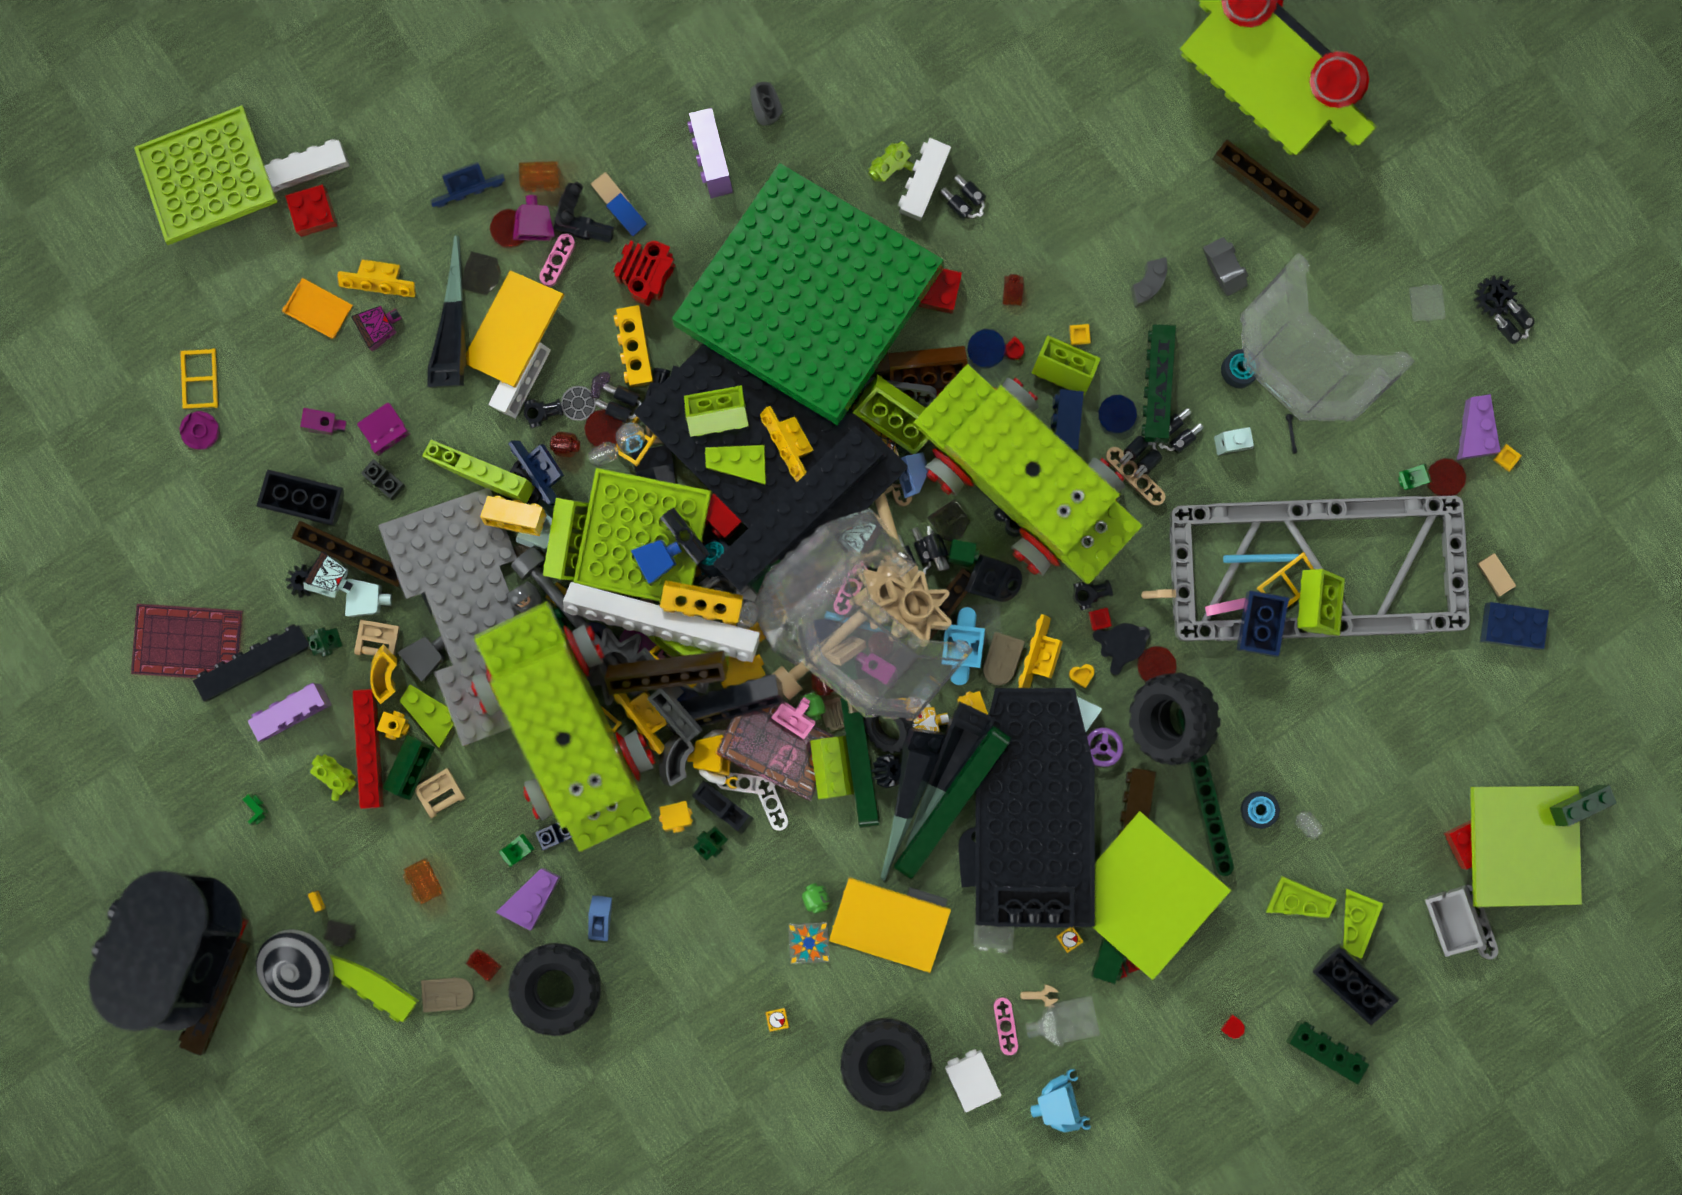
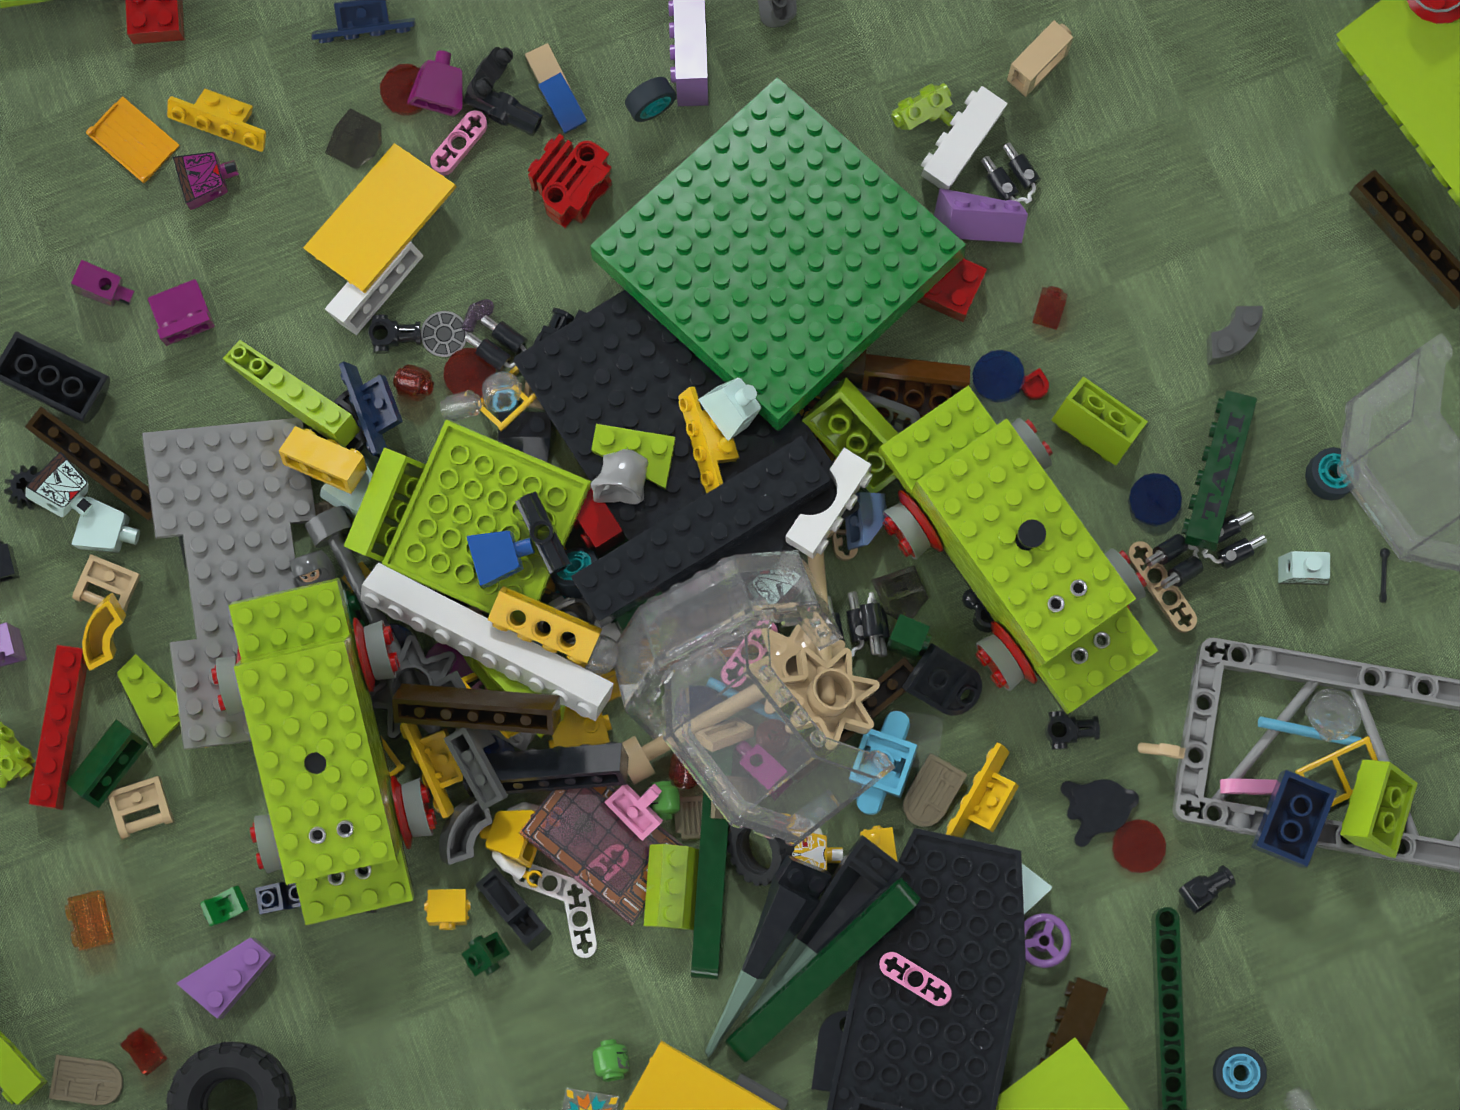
camera: 15 degrees right, 5 degrees down
dark green brick [307,627,343,657] -> none
pearl dark grey slope [361,459,405,500] -> none
yellow brick [377,711,410,740] -> none
dark grey torso [398,636,445,682] -> none
black plate [427,235,466,388] -> none
clear orange brick [519,161,560,192] -> none
medium blue slope [588,895,612,941] -> none
yellow brick [614,305,653,388] -> none
lime slope [684,385,749,437] -> none
black gear [871,754,902,788] -> none
dark blue brick [1050,389,1084,453] -> none
yellow tile [1069,324,1091,346] -> none
yellow tile [1069,664,1095,689] -> none
red tile [1088,607,1112,631] -> none
black tyre [1129,673,1221,765] -> none
dark grey brick [1203,237,1248,296] -> none
none -> light grey piece [591,449,649,504]
none -> black wheel [625,77,676,122]
none -> light aqua torso [698,378,761,441]
none -> white arch [786,448,873,559]
none -> bright pink beam [879,952,952,1006]
none -> medium lavender wedge [934,188,1028,243]
none -> tan window [1007,20,1073,97]
none -> black tile [1017,519,1046,548]
none -> black connector [1178,865,1236,915]
none -> clear tile [1305,688,1361,741]

